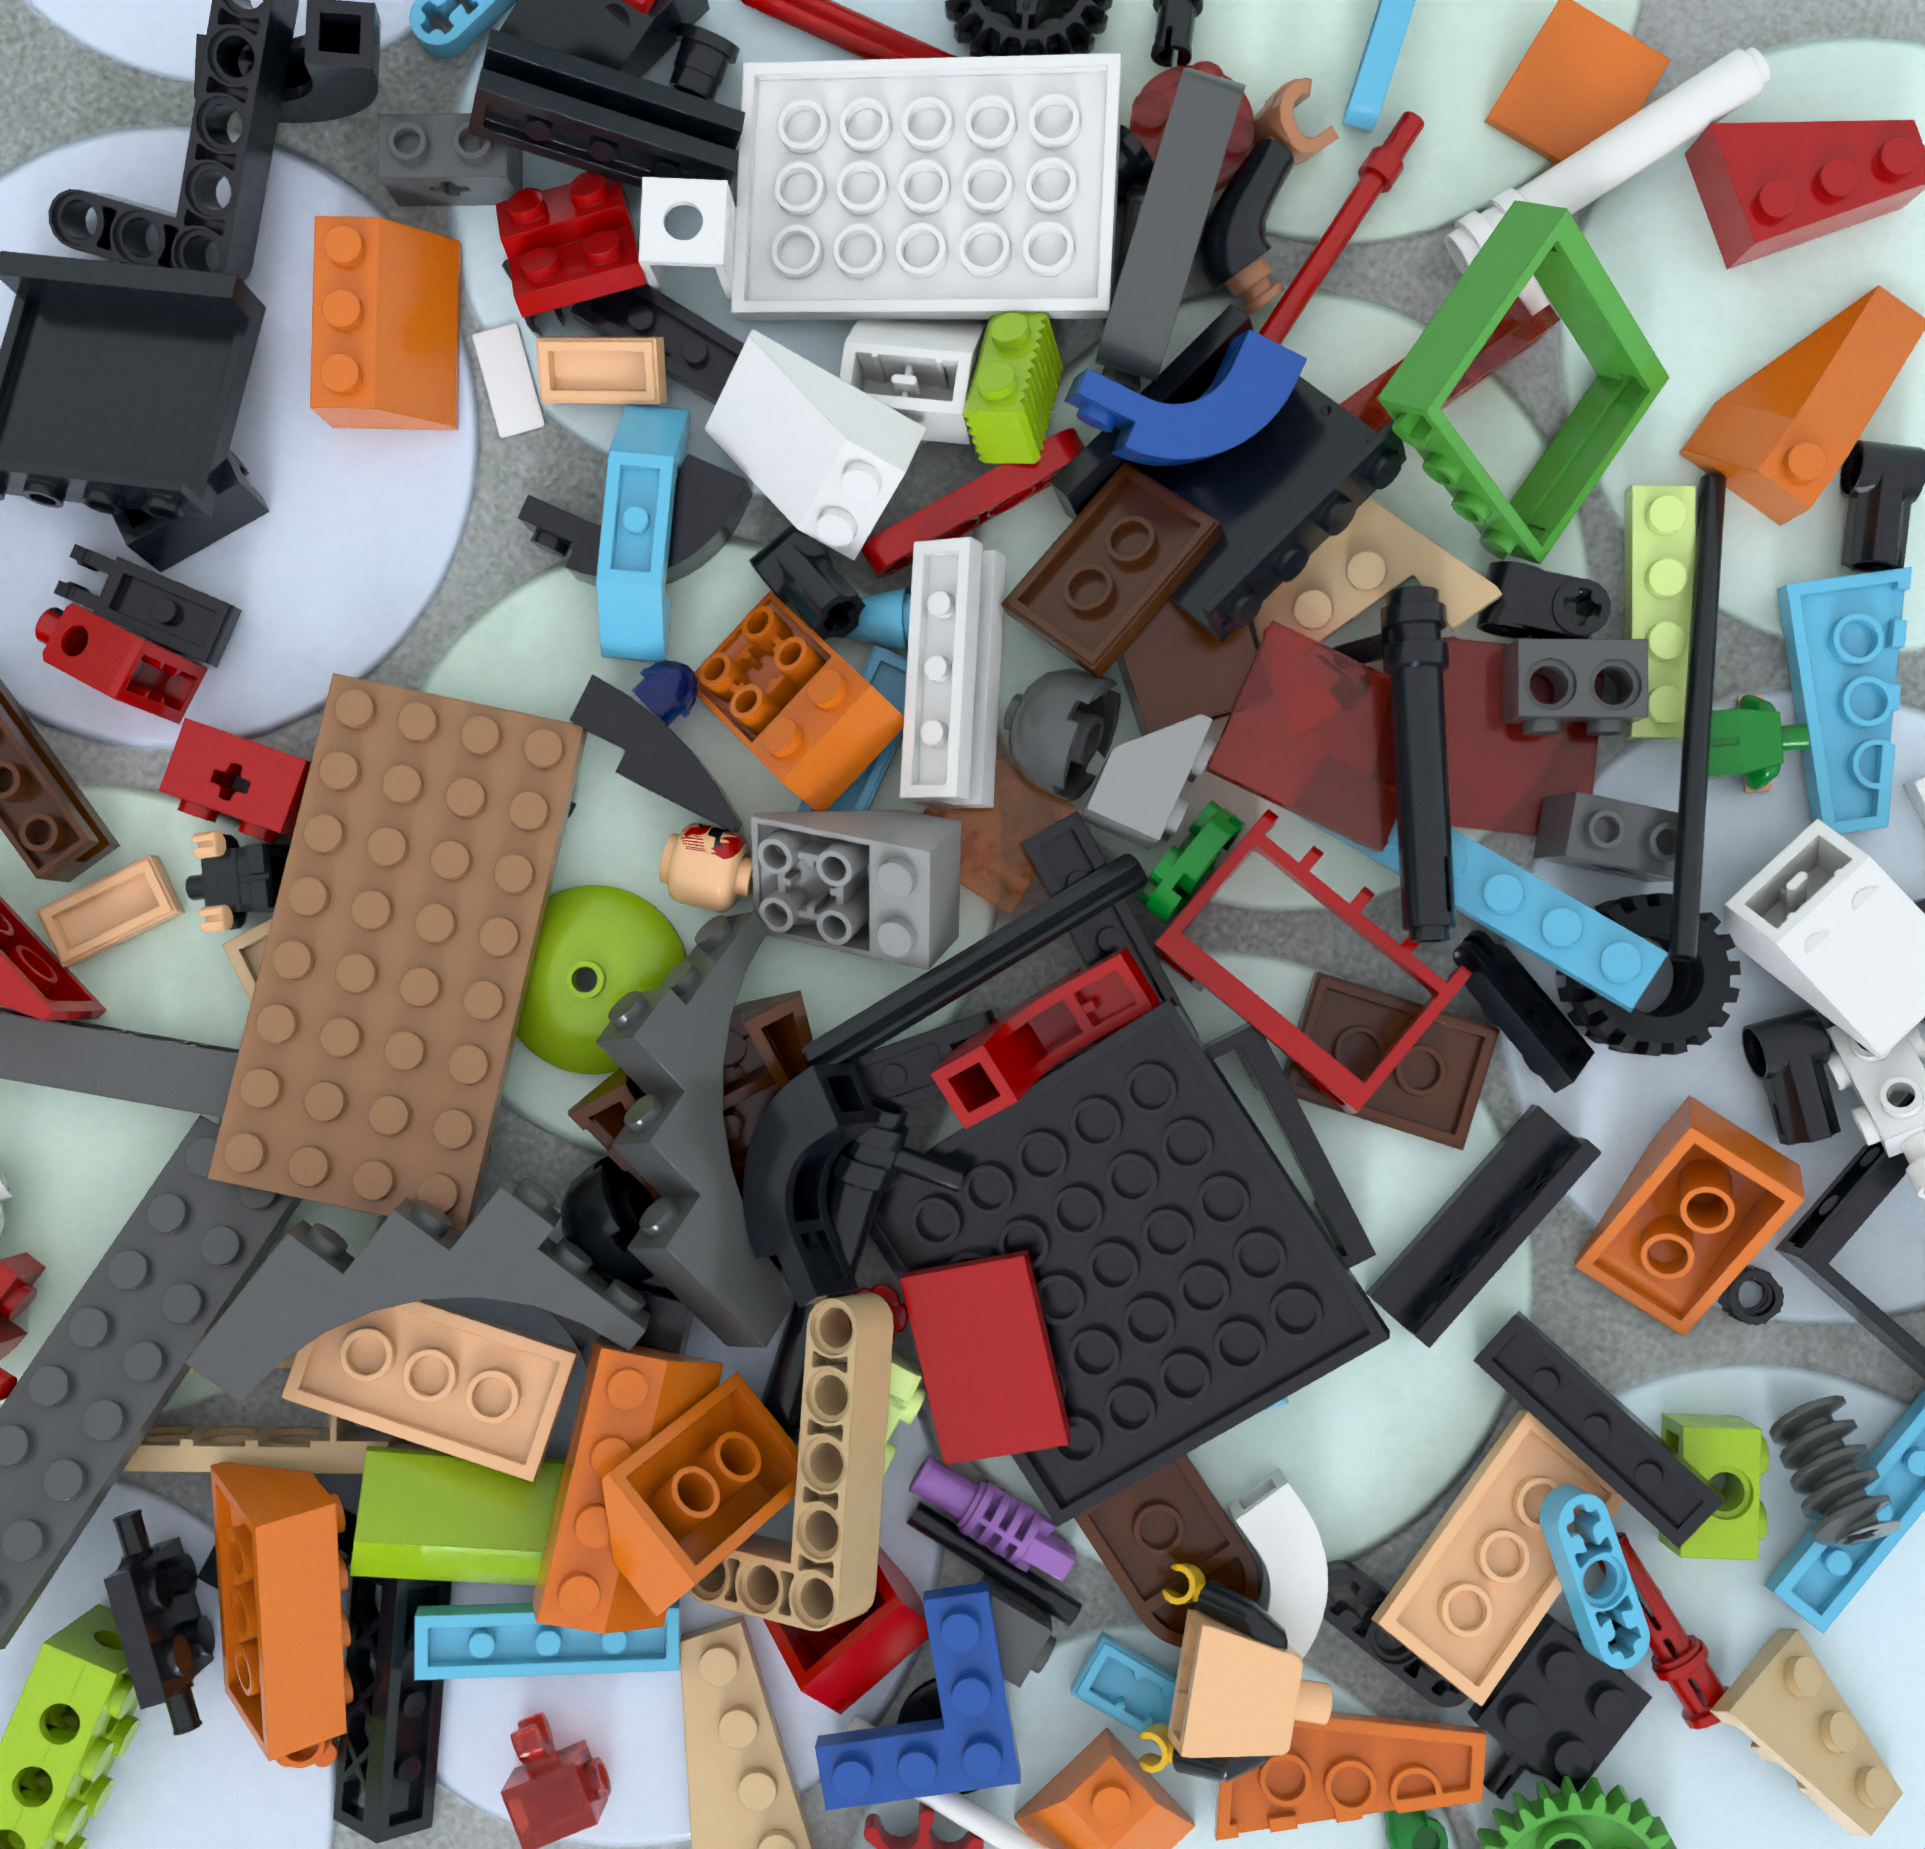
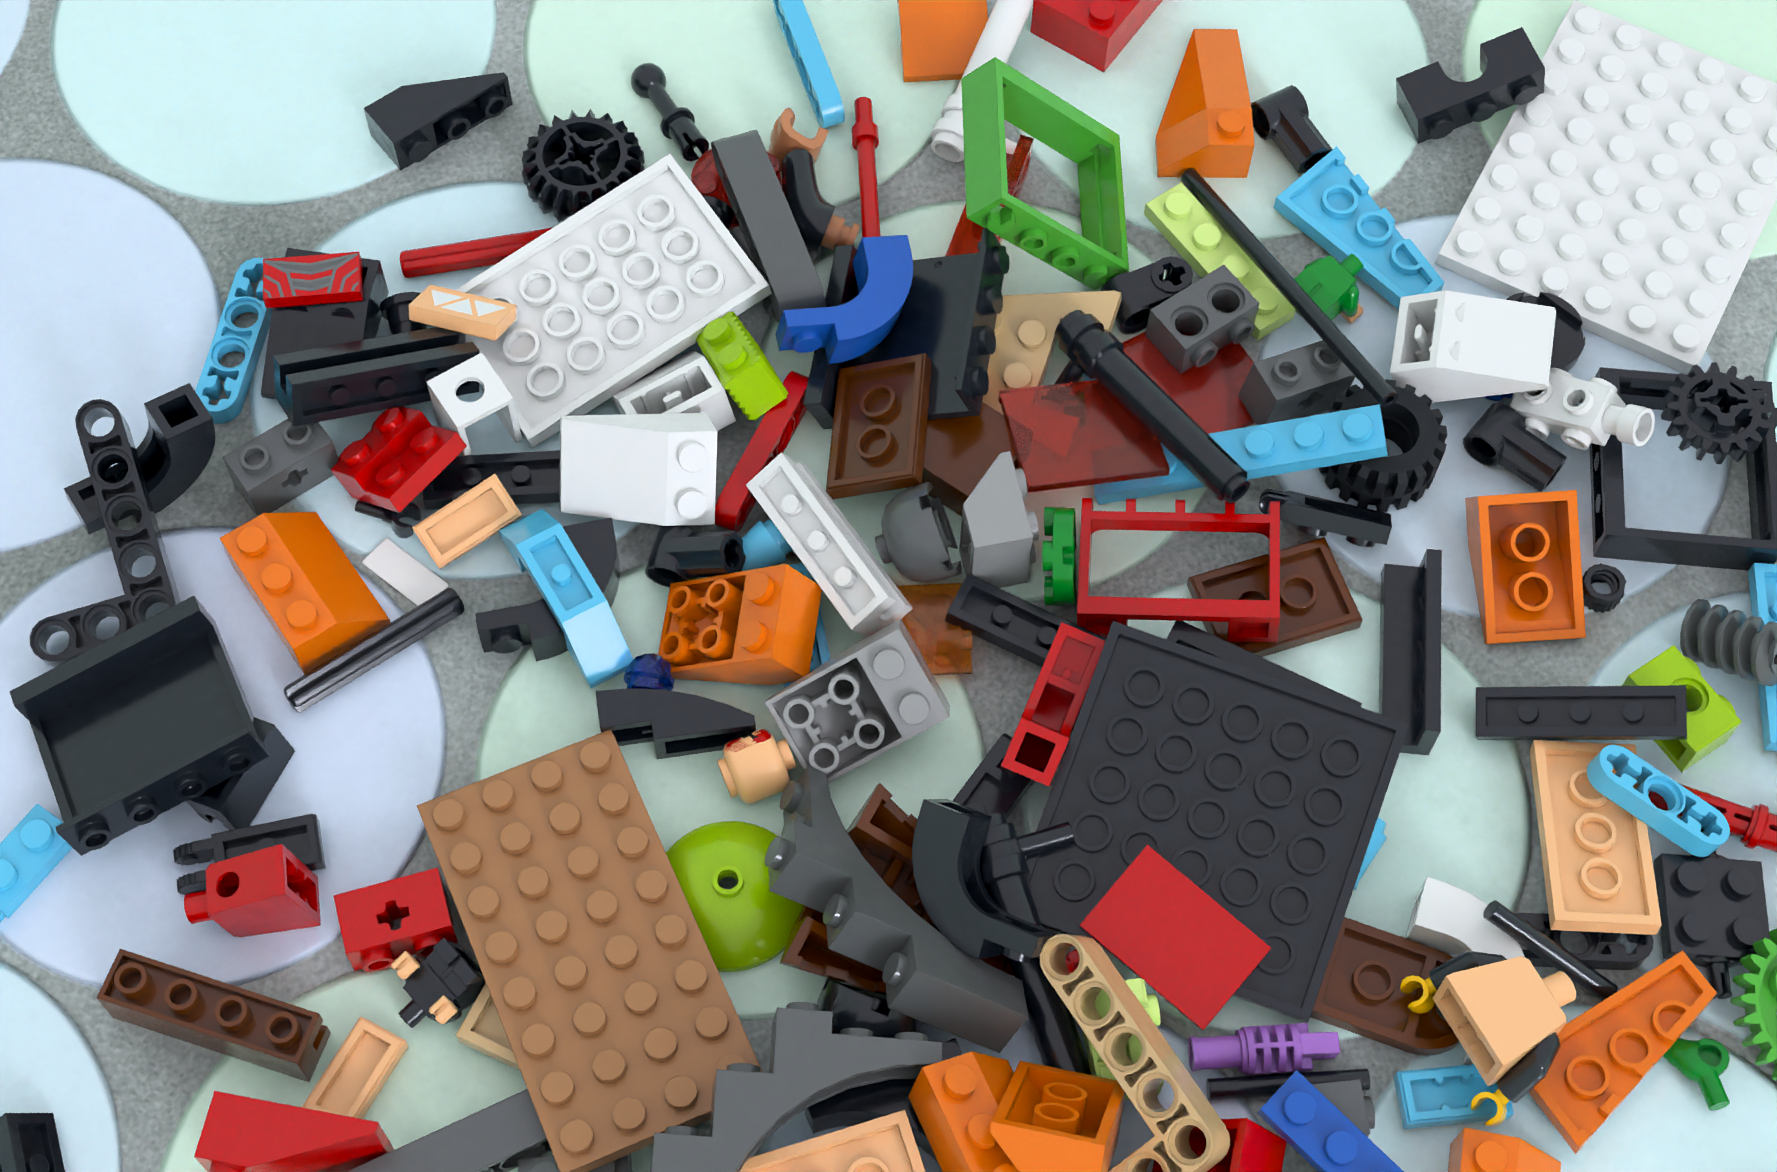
camera: 40 degrees left, 25 degrees down
black axle [801,854,1147,1067] -> none
none -> black axle [283,588,465,712]
none -> light nougat tile [409,284,516,341]
none -> black bar [1483,900,1618,1001]

